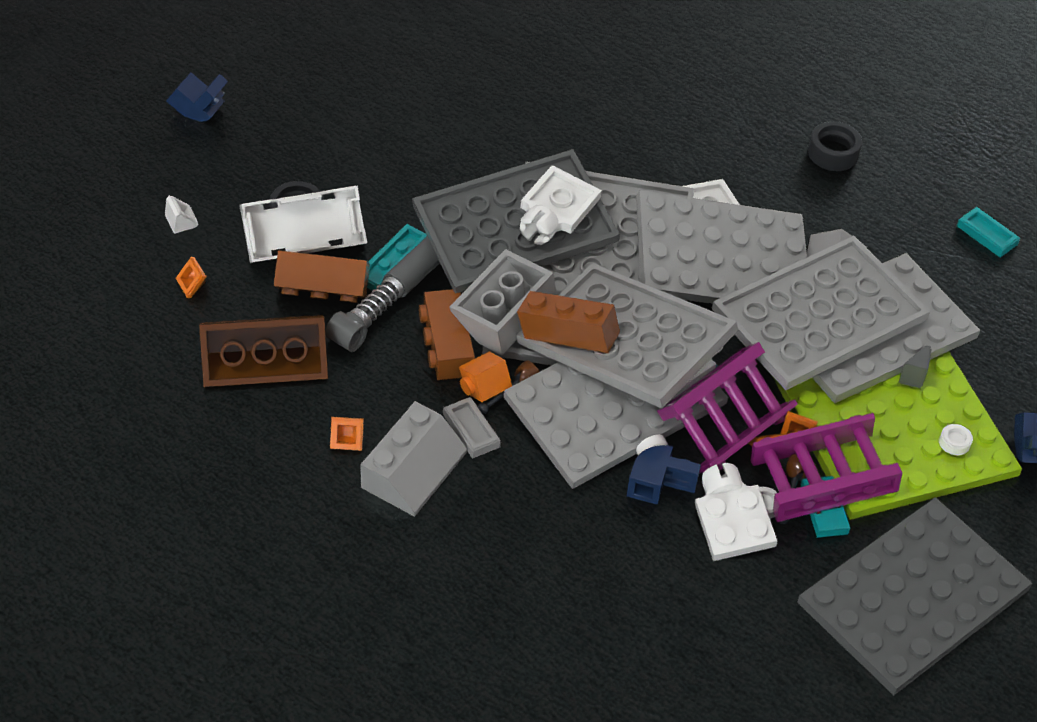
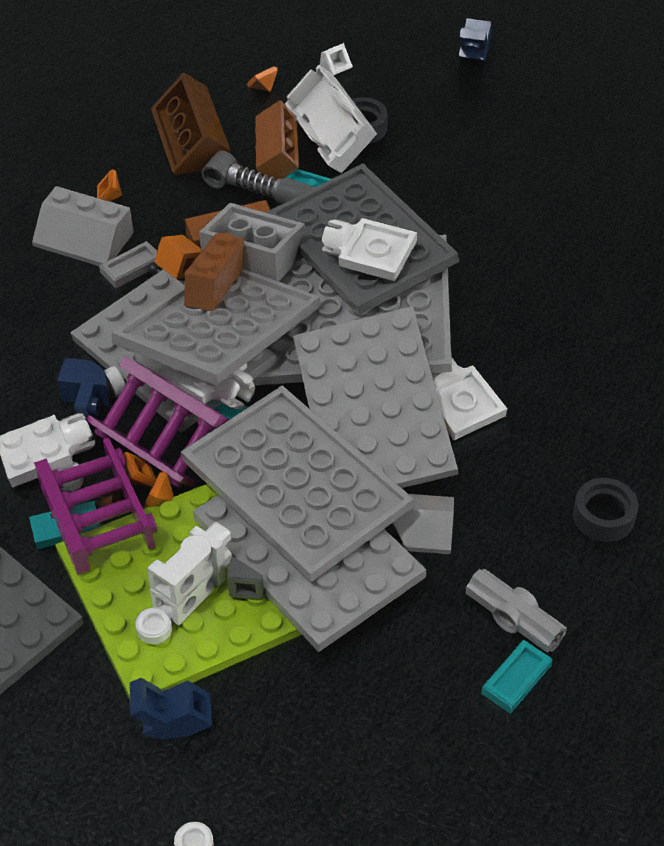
camera: 85 degrees right, 0 degrees up
none -> white hips [147,522,232,626]
none -> light grey piece [466,569,567,653]

